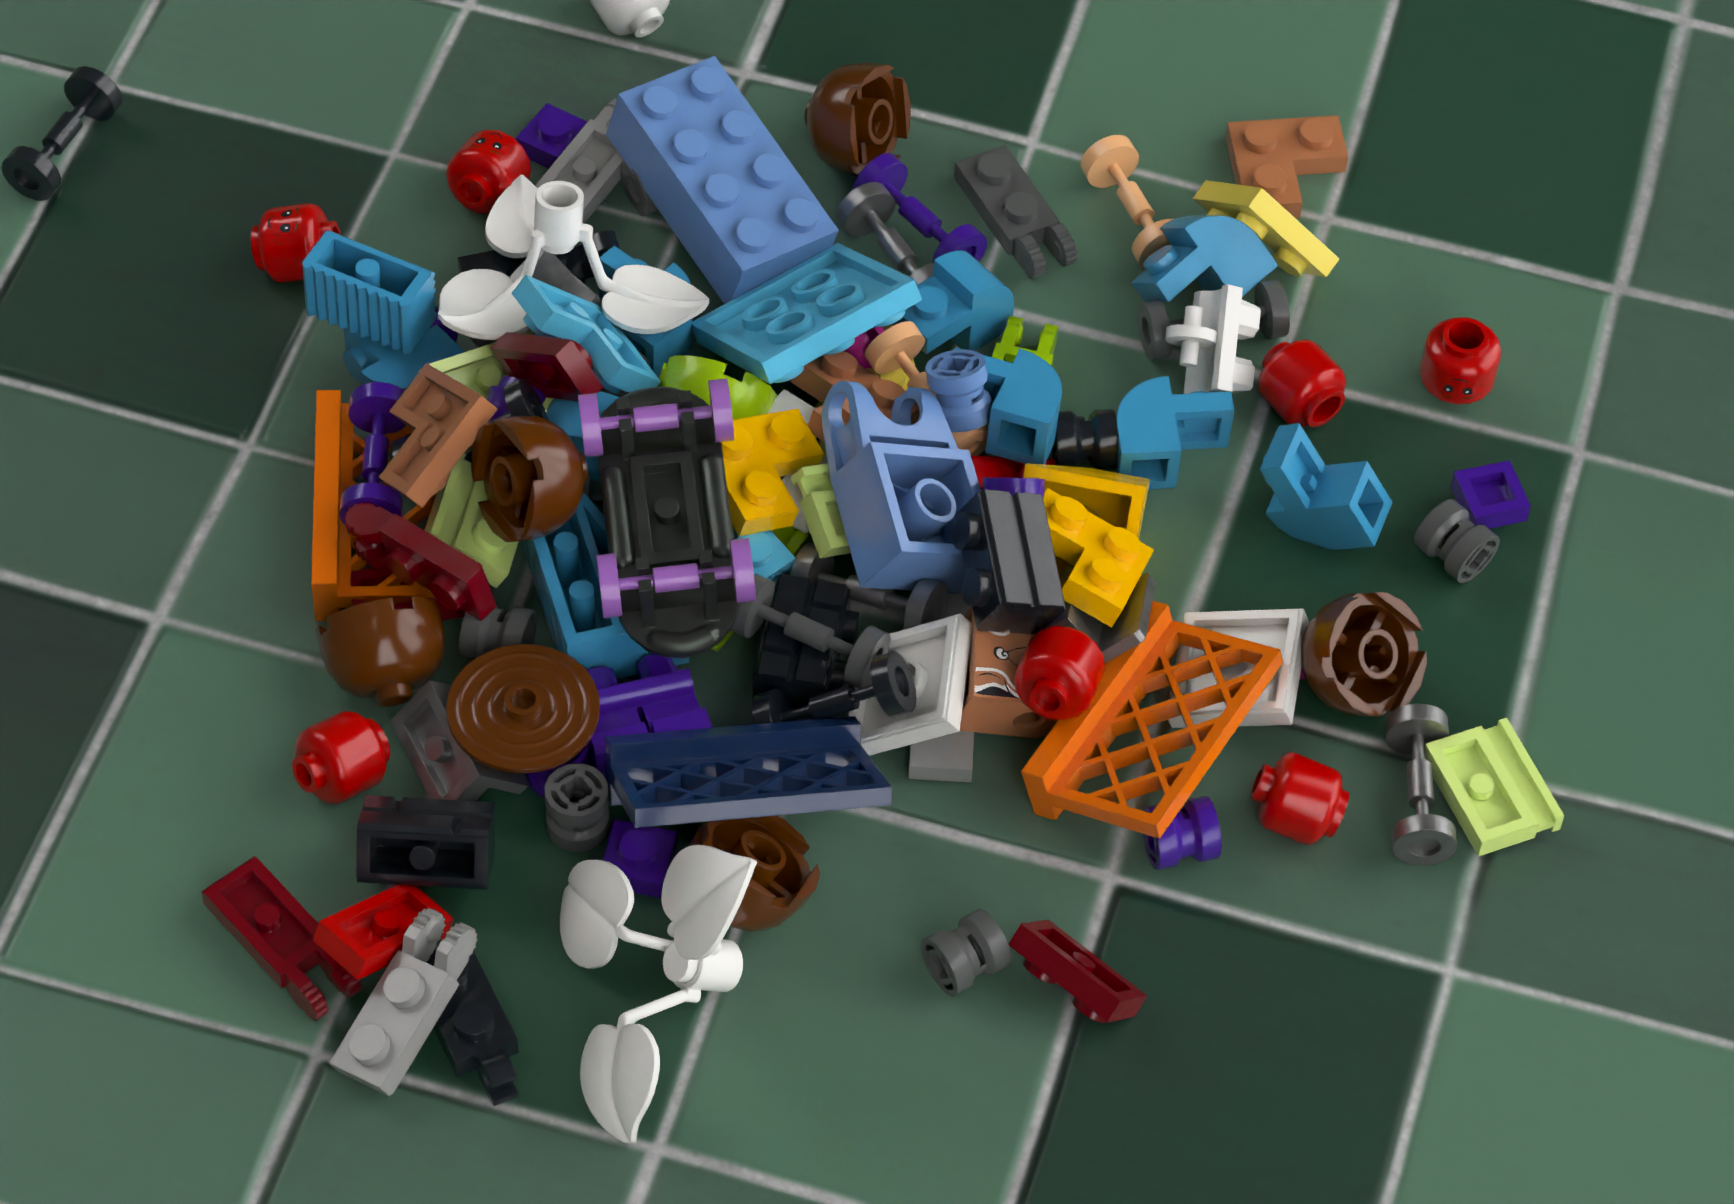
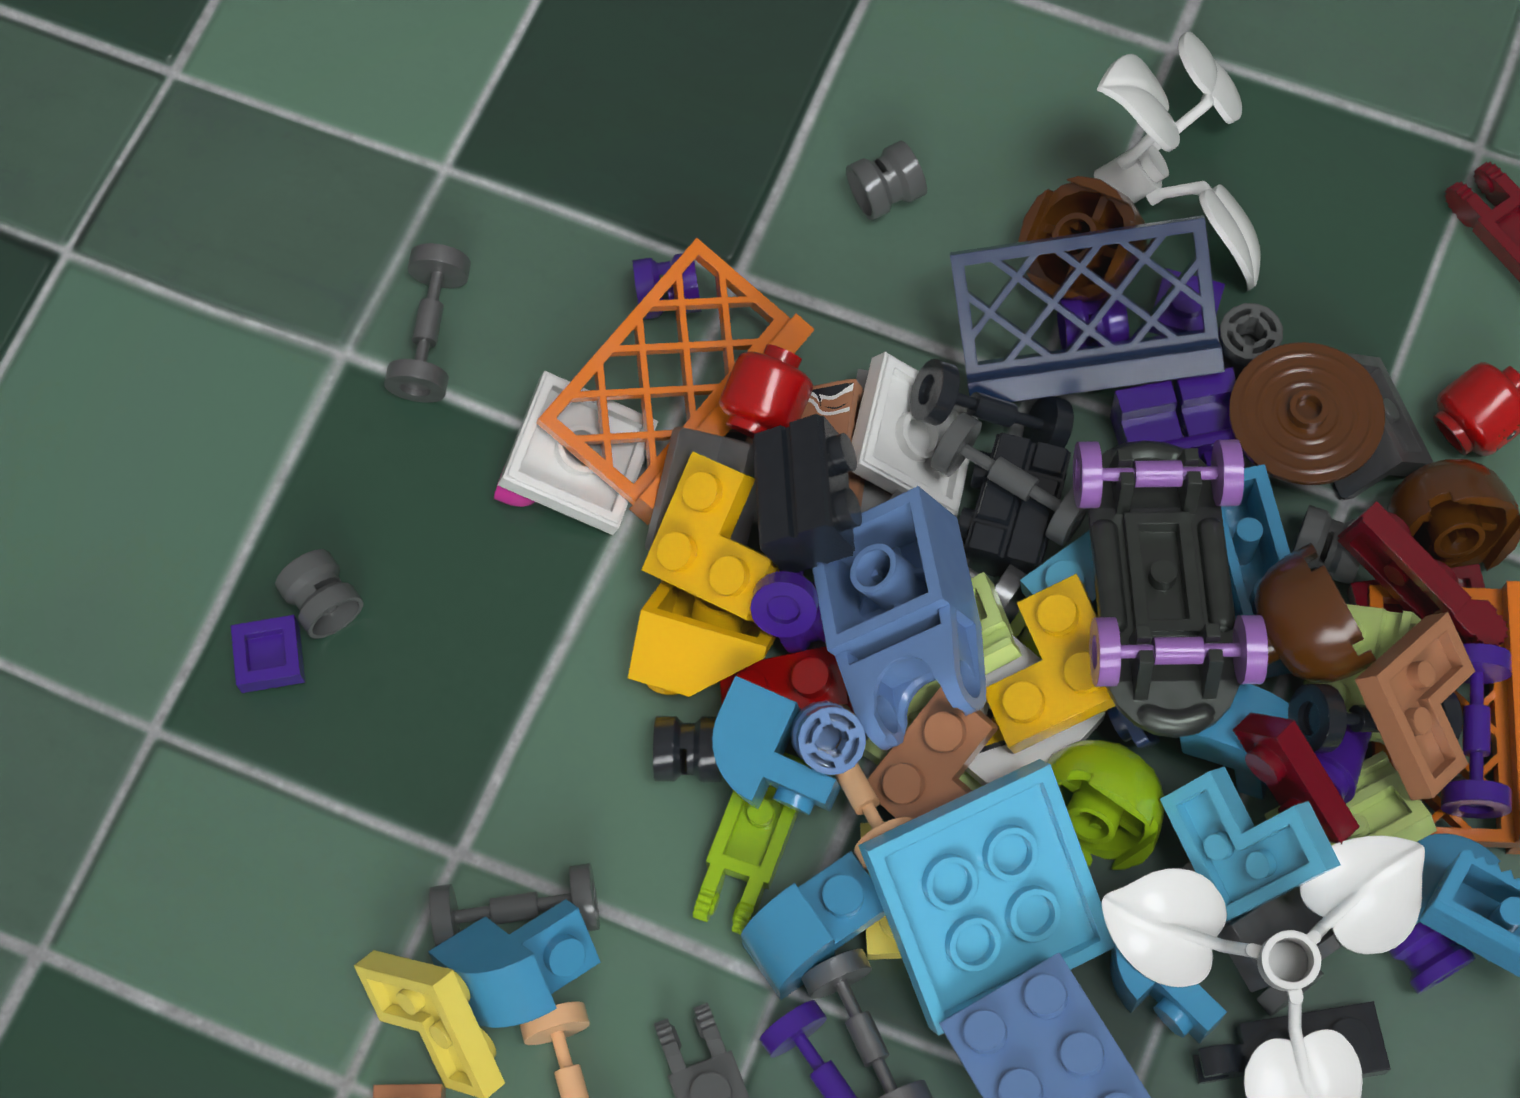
camera: 165 degrees left, 15 degrees up
red plate [312,885,454,980] -> none
light grey hinge [329,908,478,1097] -> none
black brick [356,795,496,889] -> none
black plate [426,949,519,1106] -> none
dark red plate [1008,919,1147,1023] -> none
dark azure brick [1113,376,1234,489] -> none
white hips [1165,284,1261,394] -> none
red head [1250,752,1350,845] -> none
red head [1258,339,1346,427] -> none
dark azure brick [1260,423,1393,550] -> none
reddish brown cylinder [1301,592,1427,716] -> none
red head [1419,317,1502,405] -> none
yellowish green plate [1424,718,1564,857] -> none

